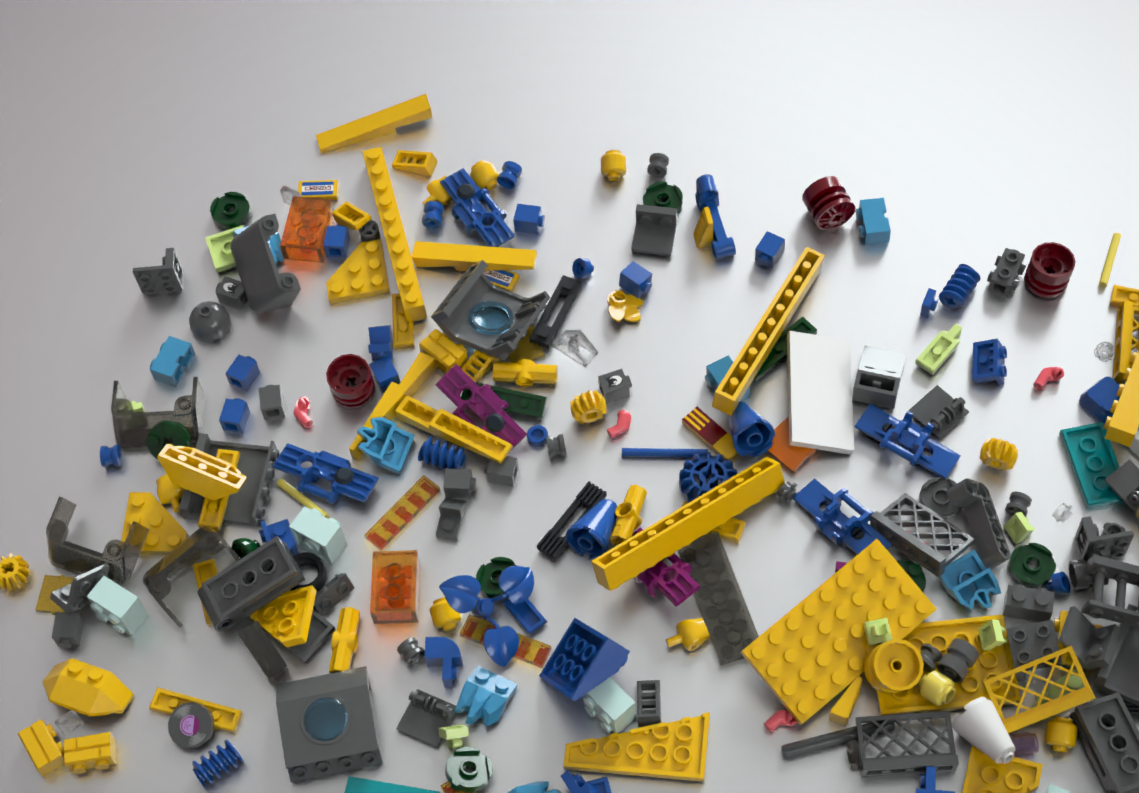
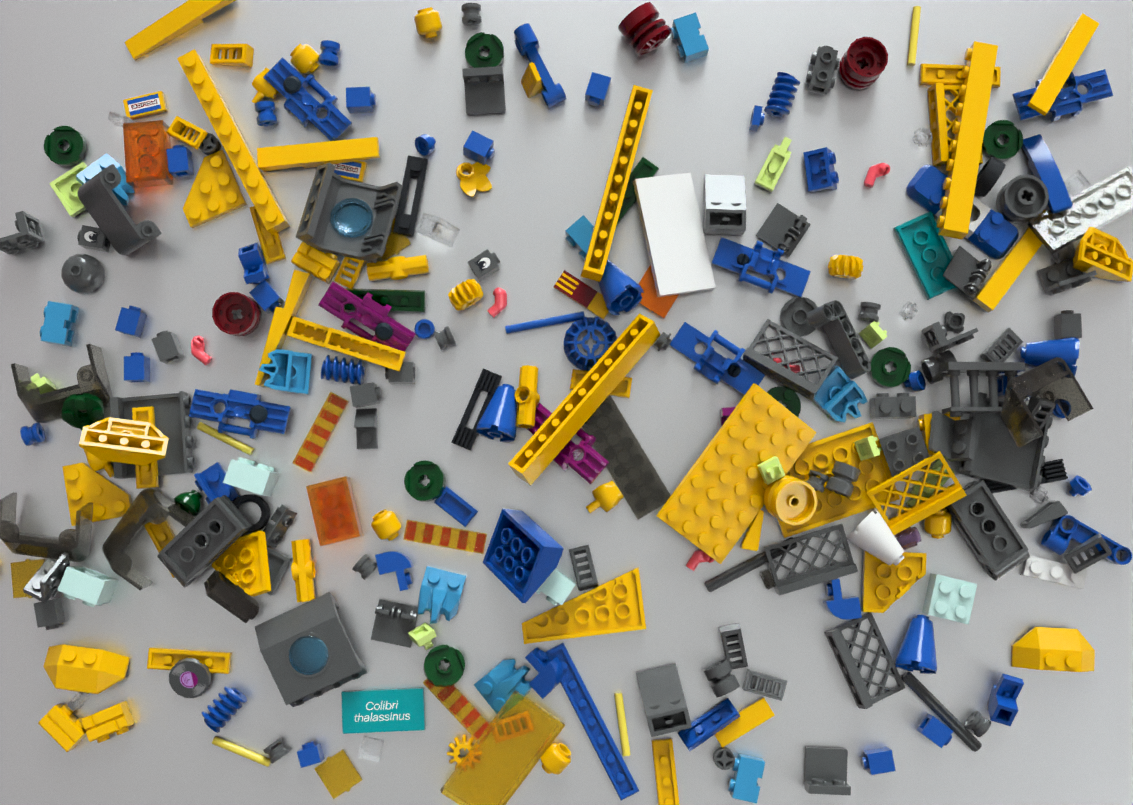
camera: 15 degrees left, 25 degrees up
blue plant [439,566,534,667] -> none
light yellow head [919,671,956,706] -> none

